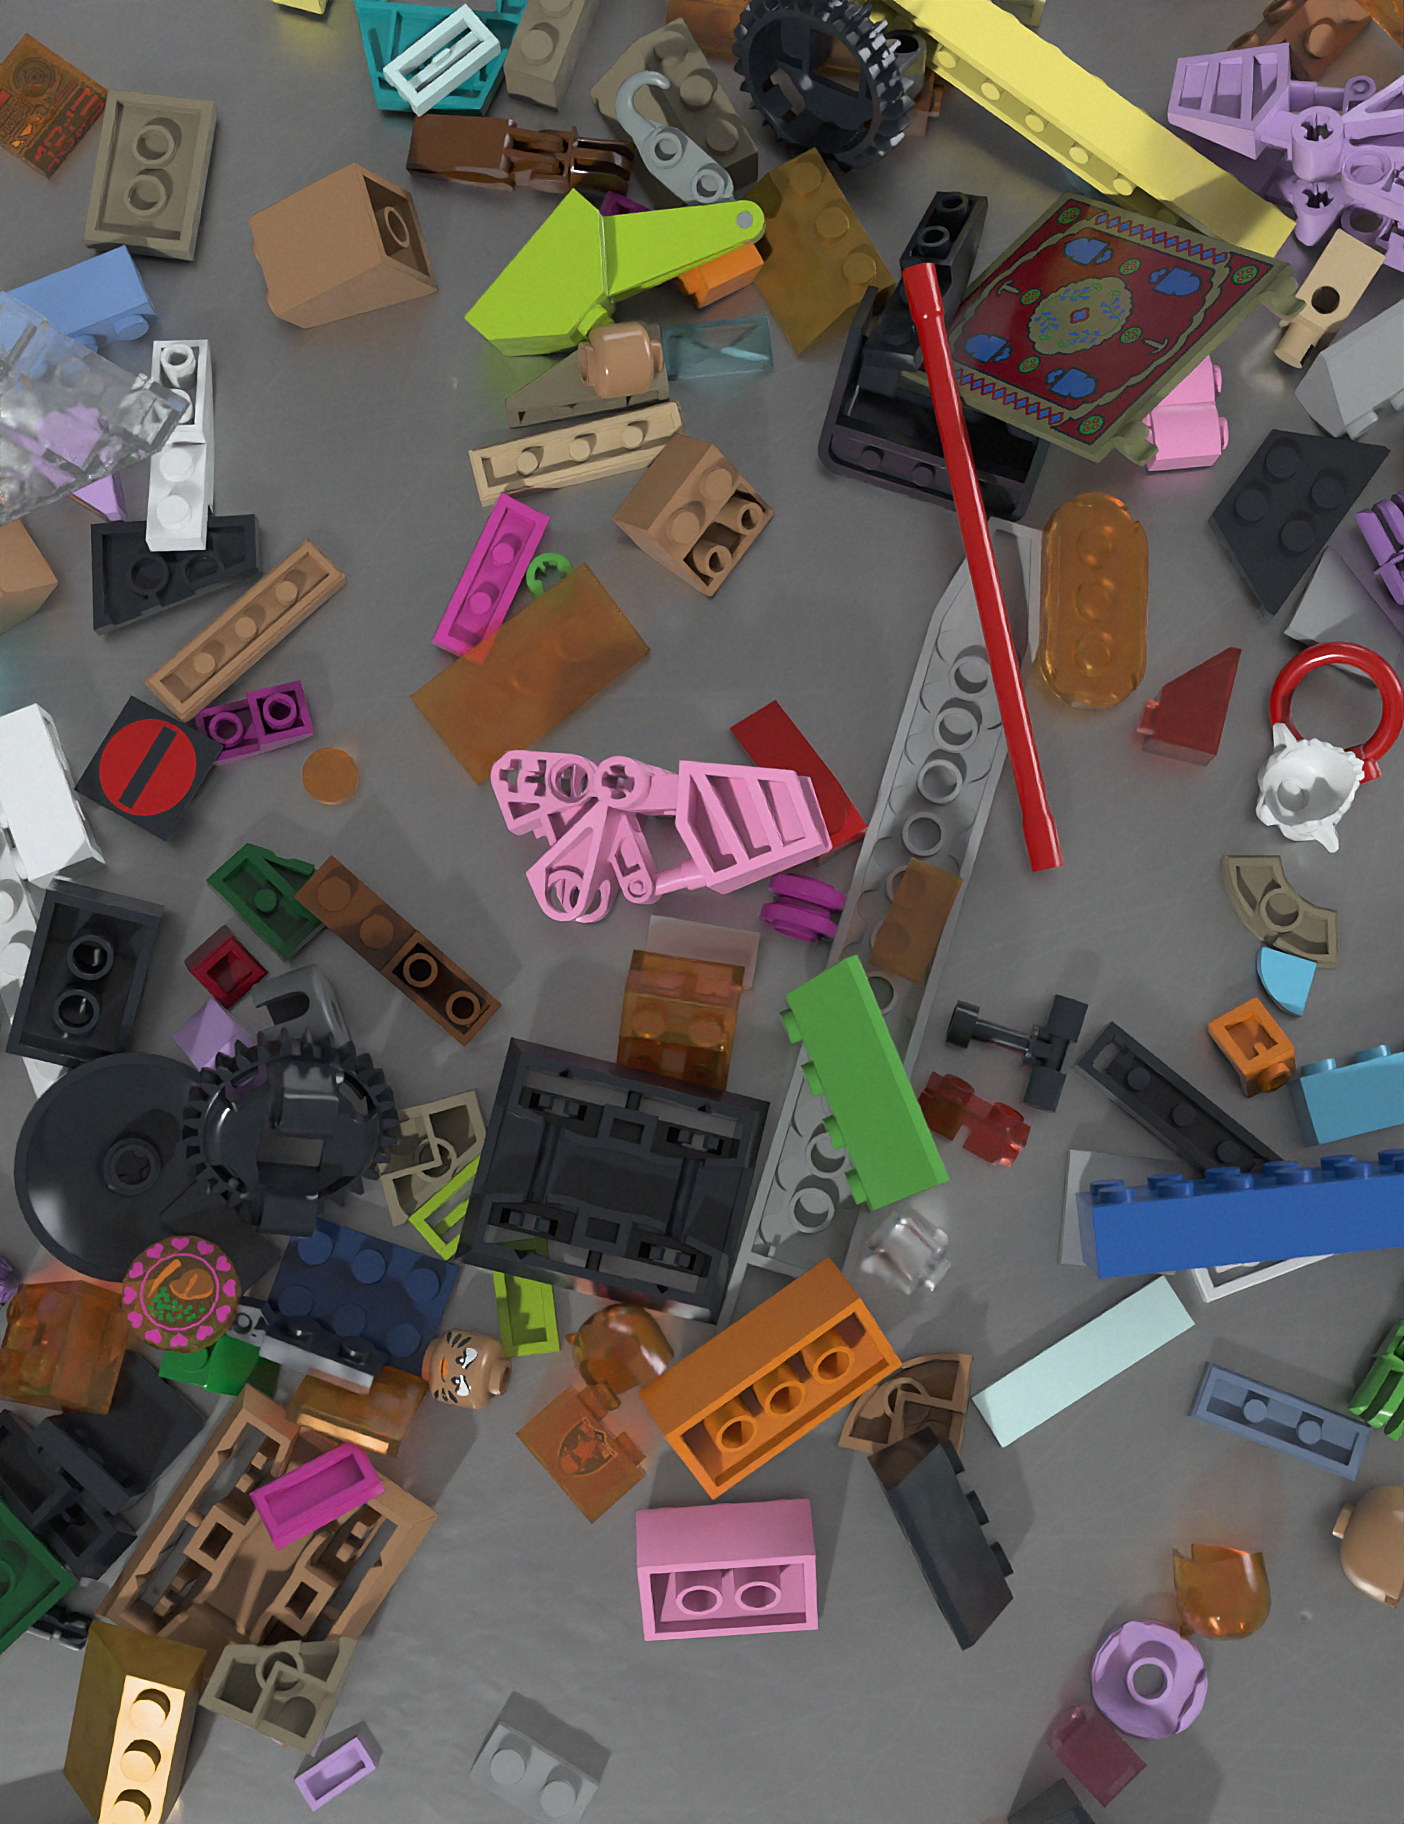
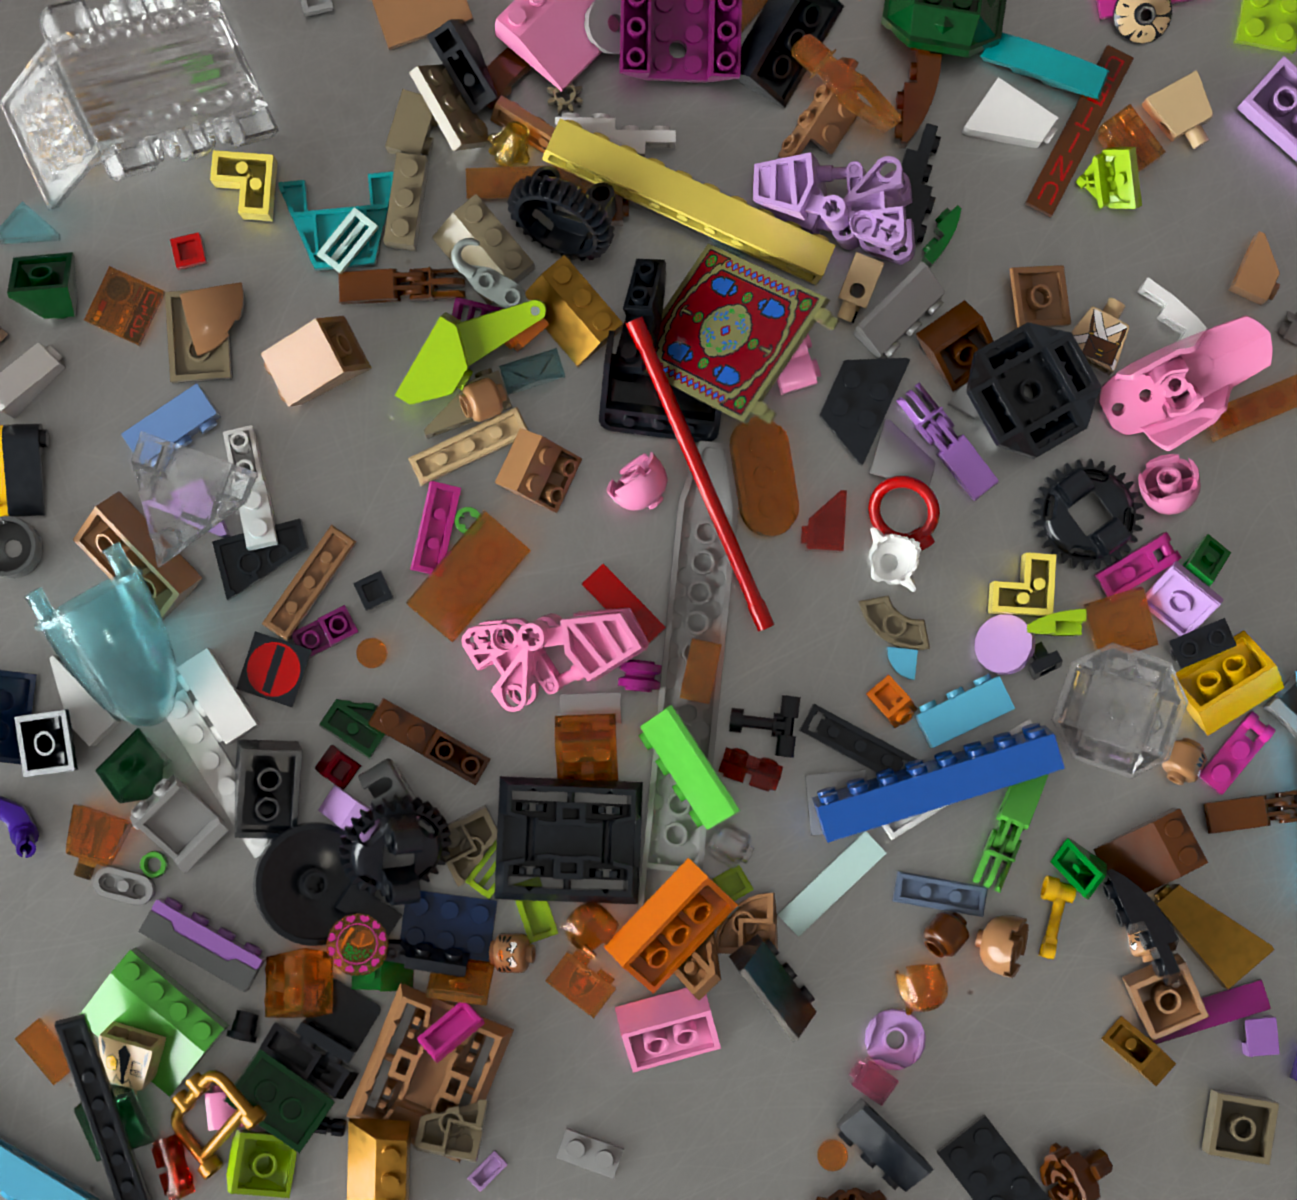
camera: 15 degrees left, 5 degrees up
none -> red plate [170,232,207,270]
none -> medium nougat brick [180,282,244,356]
none -> black plate [353,570,394,611]
none -> bright pink cylinder [607,452,668,511]
none -> medium nougat wing [674,931,721,1000]
none -> lime tile [712,863,754,901]
none -> reddish brown head [924,912,969,958]

